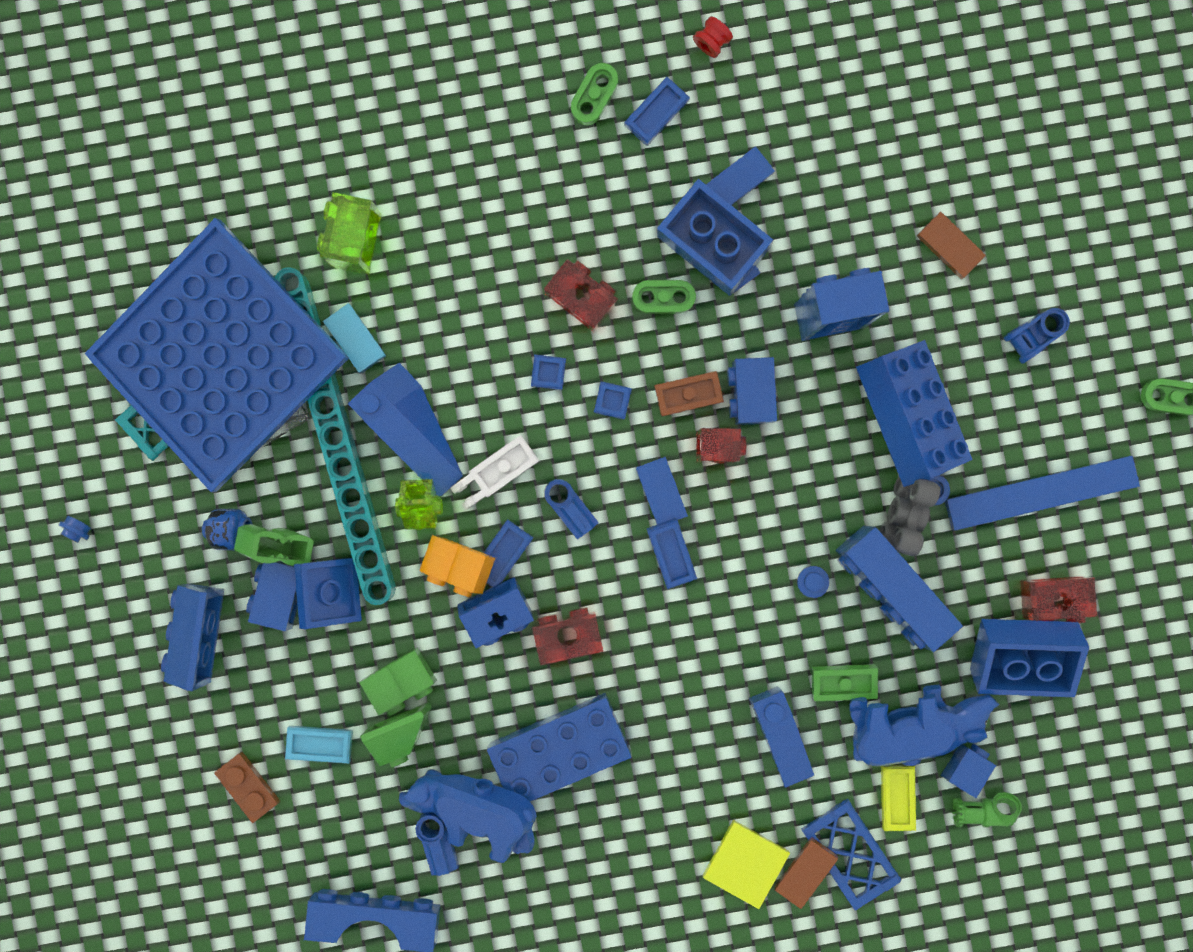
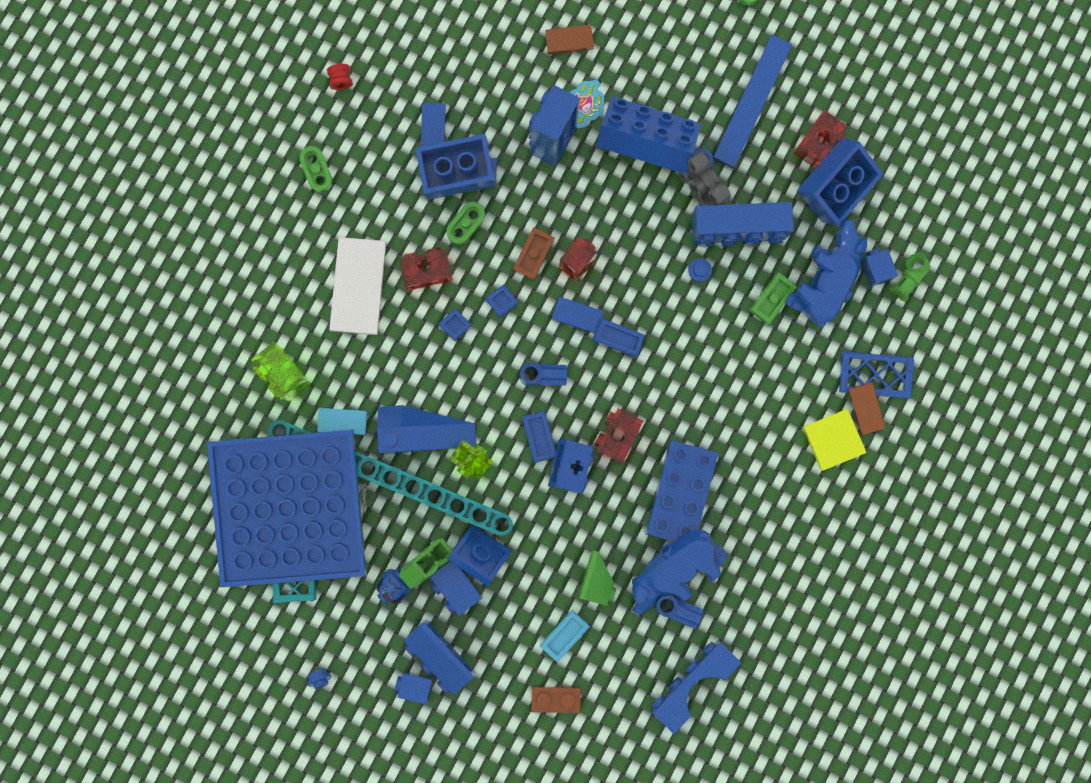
camera: 60 degrees left, 5 degrees down
bright green brick [359,647,437,716] -> none
light orange brick [419,535,495,597] -> none
white hinge [450,435,539,510] -> none
blue tile [624,77,690,146] -> none
blue brick [727,357,777,425] -> none
blue slope [749,686,815,788] -> none
neon yellow tile [881,765,916,831] -> none
blue piece [1003,308,1070,364] -> none
none -> white tile [329,237,387,335]
none -> blue brick [395,671,433,704]
none -> sticker [570,80,604,128]

